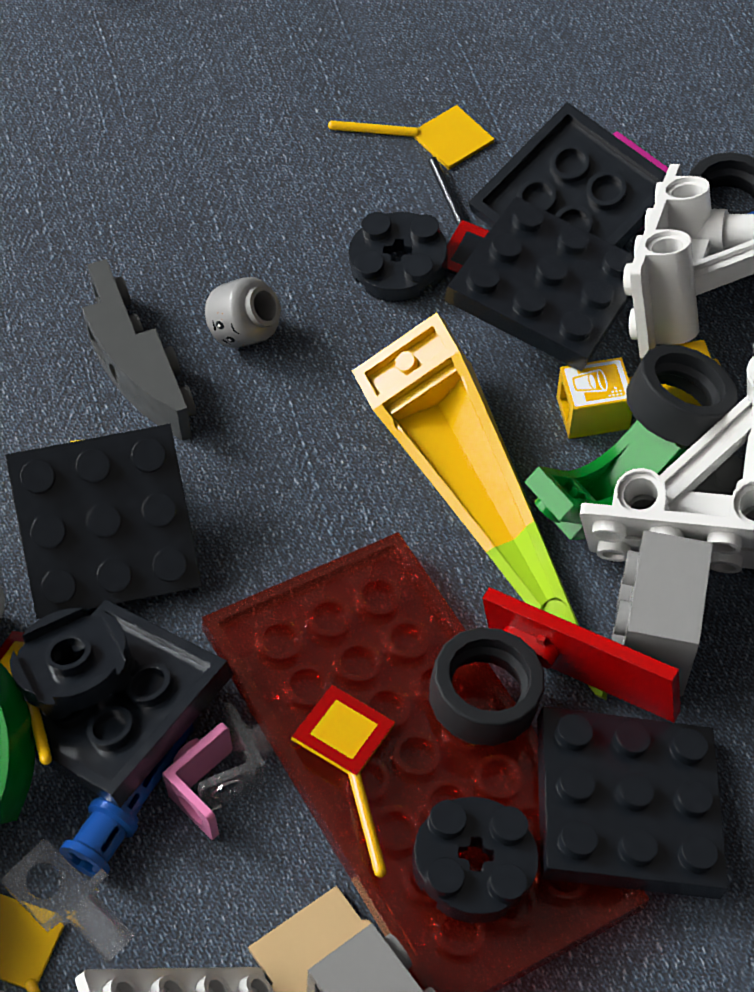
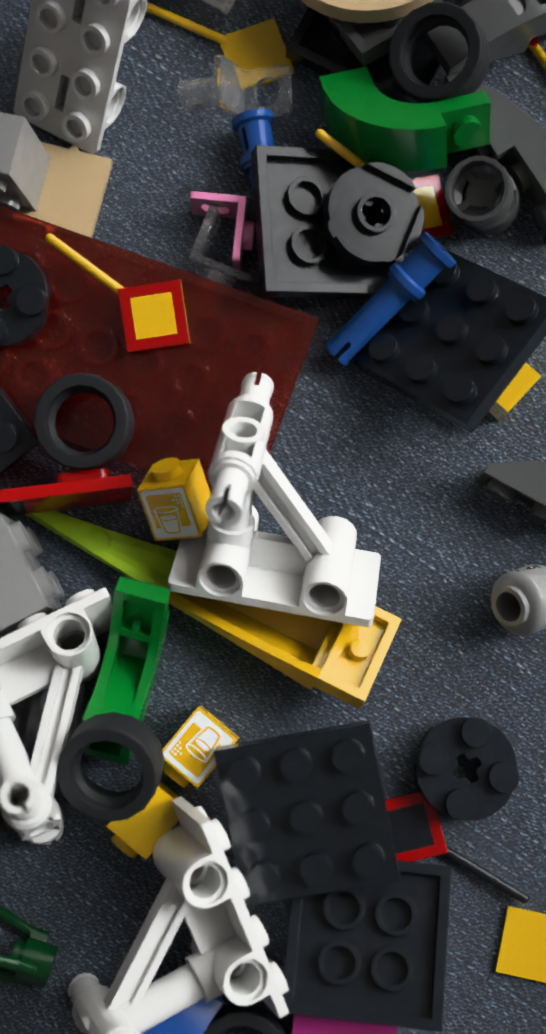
camera: 145 degrees right, 25 degrees up
none -> yellow brick [137,457,211,541]
none -> white plate [168,372,381,627]
none -> blue pin [324,231,457,366]

